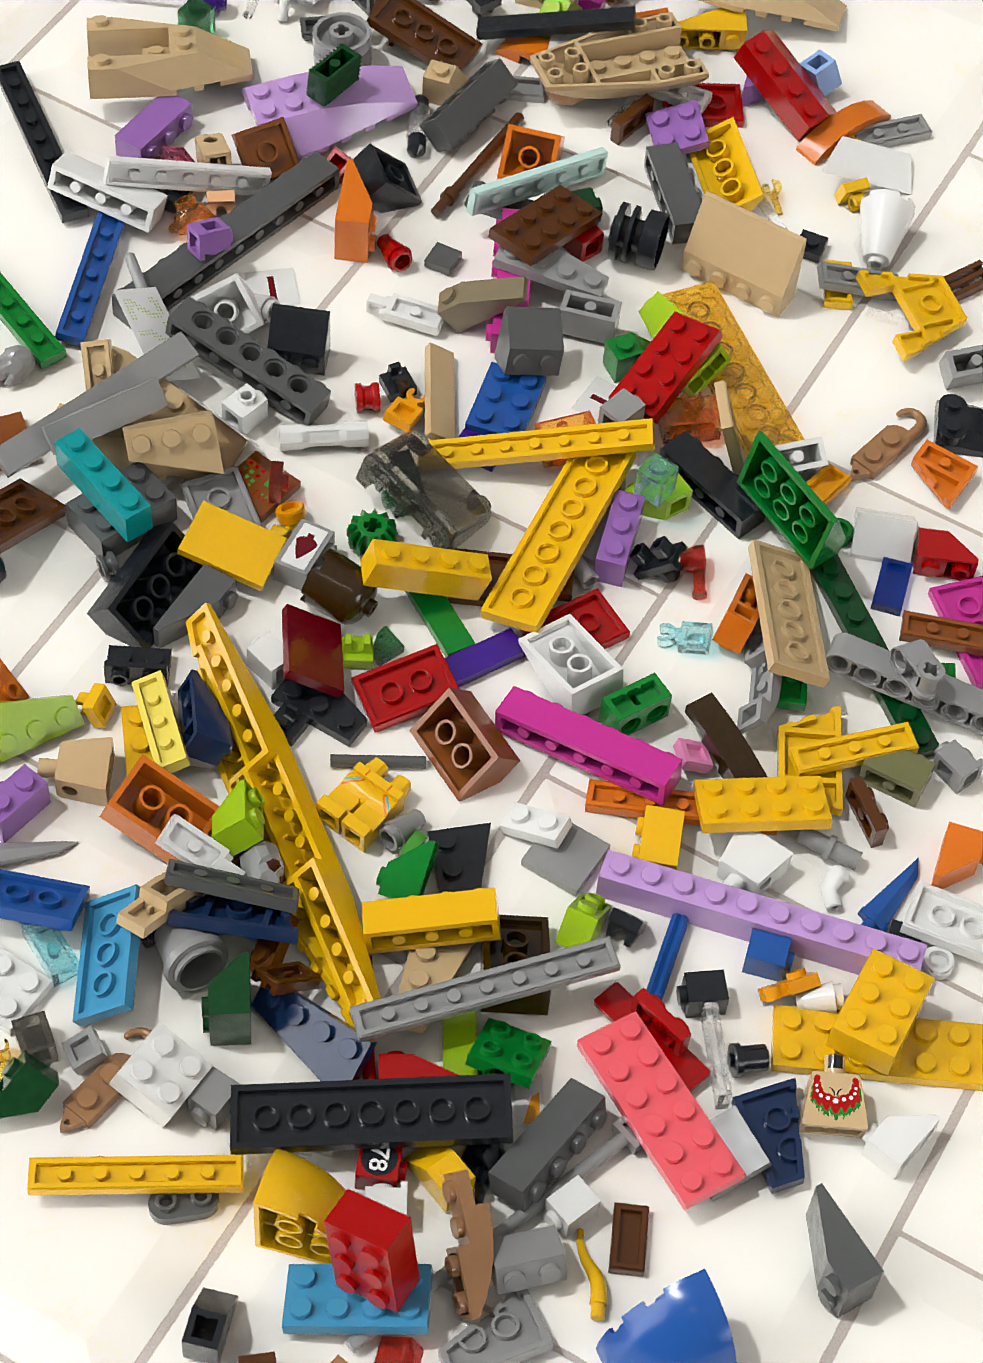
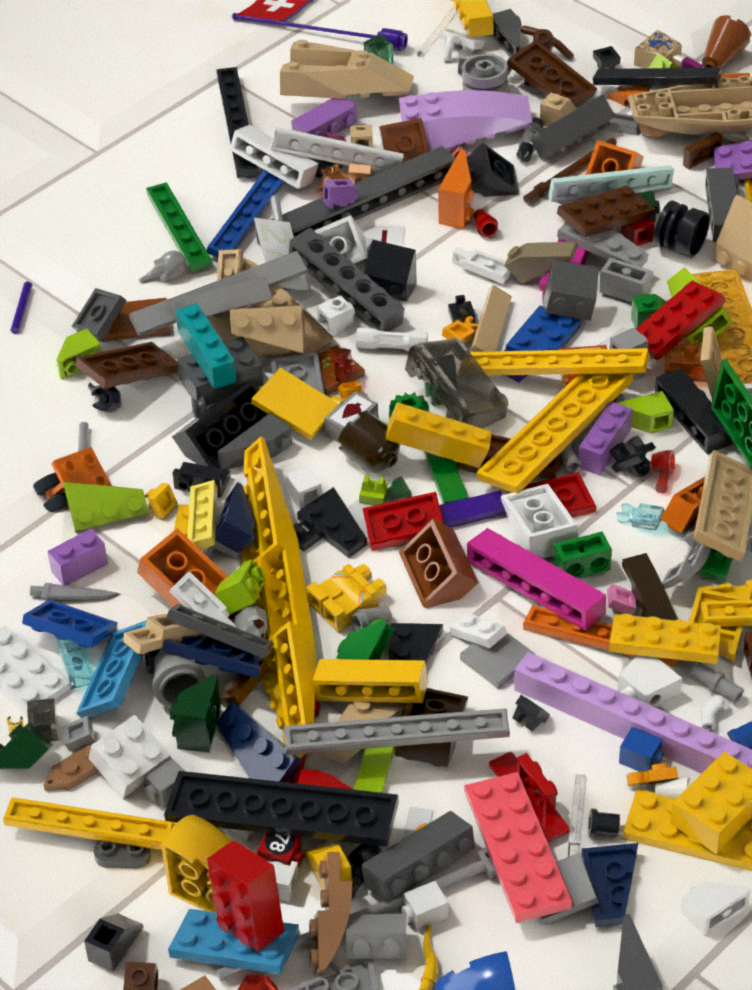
camera: 20 degrees right, 10 degrees down
tan torso [37,737,115,806] -> none
reddish brown tile [250,961,322,996] -> none
dark red tile [282,604,345,698] -> none
dark green brick [306,44,362,106] -> none
dark grey bar [330,754,426,769] -> none
red wheel [354,382,381,413] -> none
dark grey tile [424,242,462,276] -> none
green plate [465,1017,552,1089] -> none
lime slope [554,892,613,948] -> none
reddish brown tile [608,1202,650,1277] -> none
yellow brick [632,805,685,870] -> none
clear light blue brick [634,452,679,507] -> none
blue axle [646,913,689,1000] -> none
black brick [676,969,729,1018] -> none
tan torso [799,1054,868,1138] -> none

